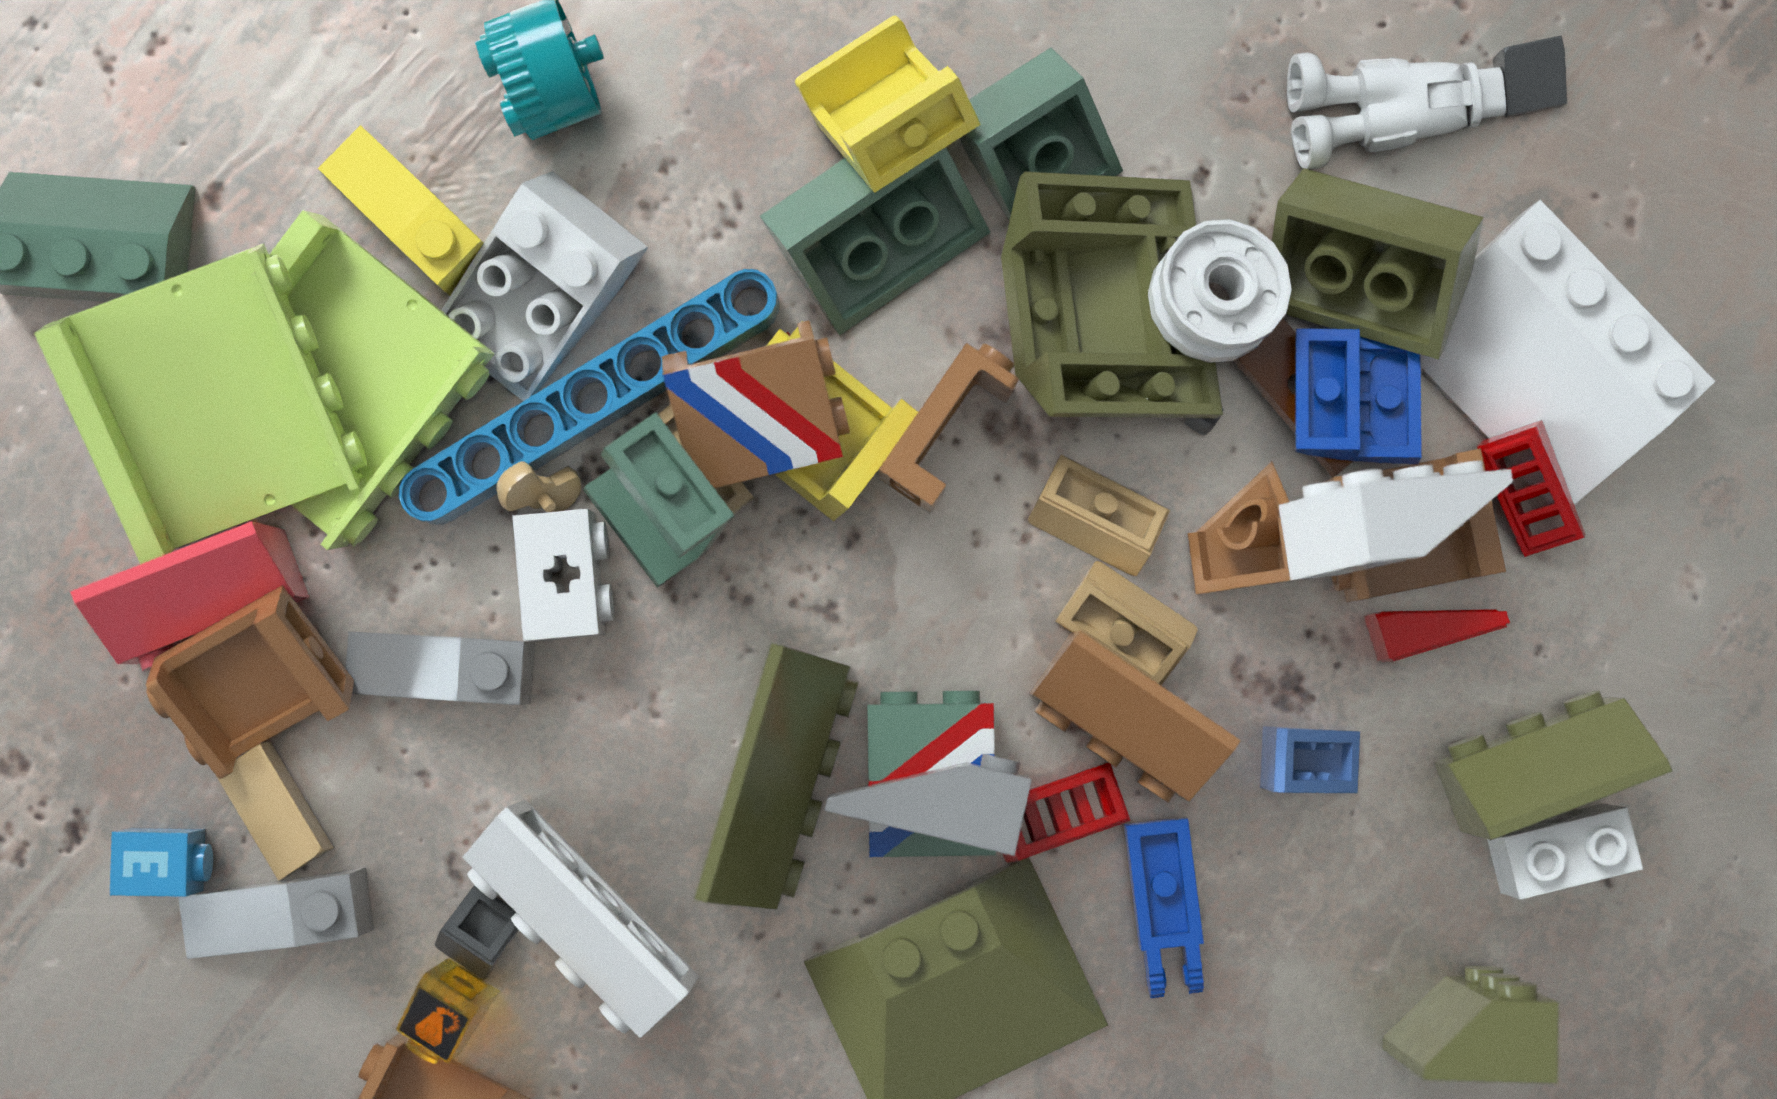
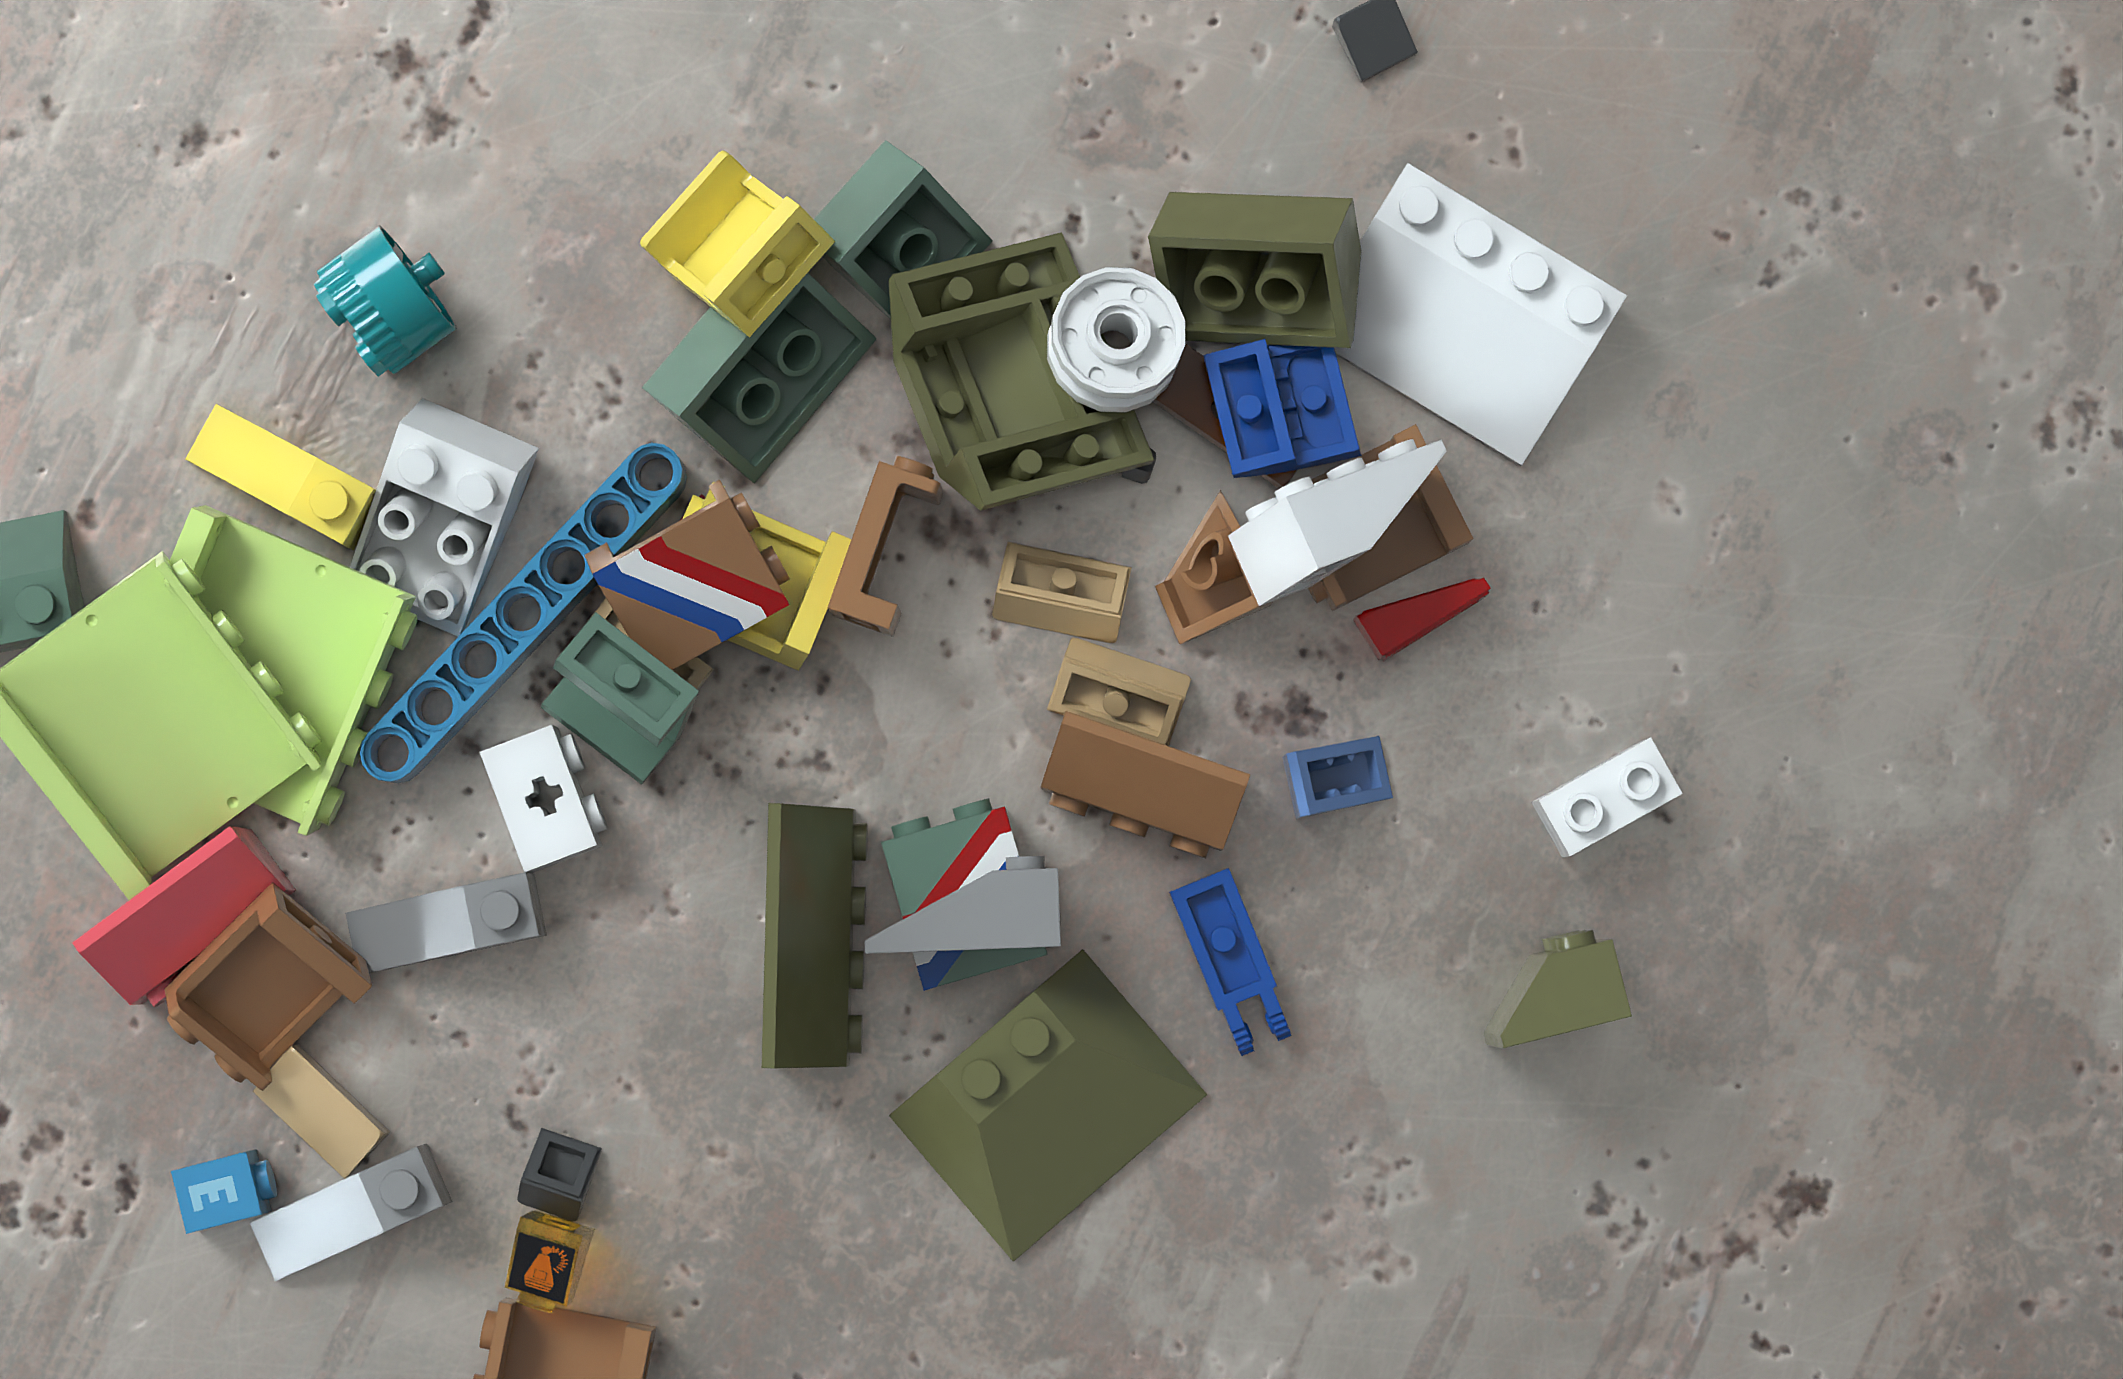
camera: 15 degrees left, 0 degrees up
white slope [462,800,699,1038] -> none
tan piece [496,461,581,512] -> none
red slope [1002,763,1131,863] -> none
white piece [1287,52,1506,169] -> none
olive slope [1434,690,1672,840] -> none
red slope [1476,420,1586,557] -> none

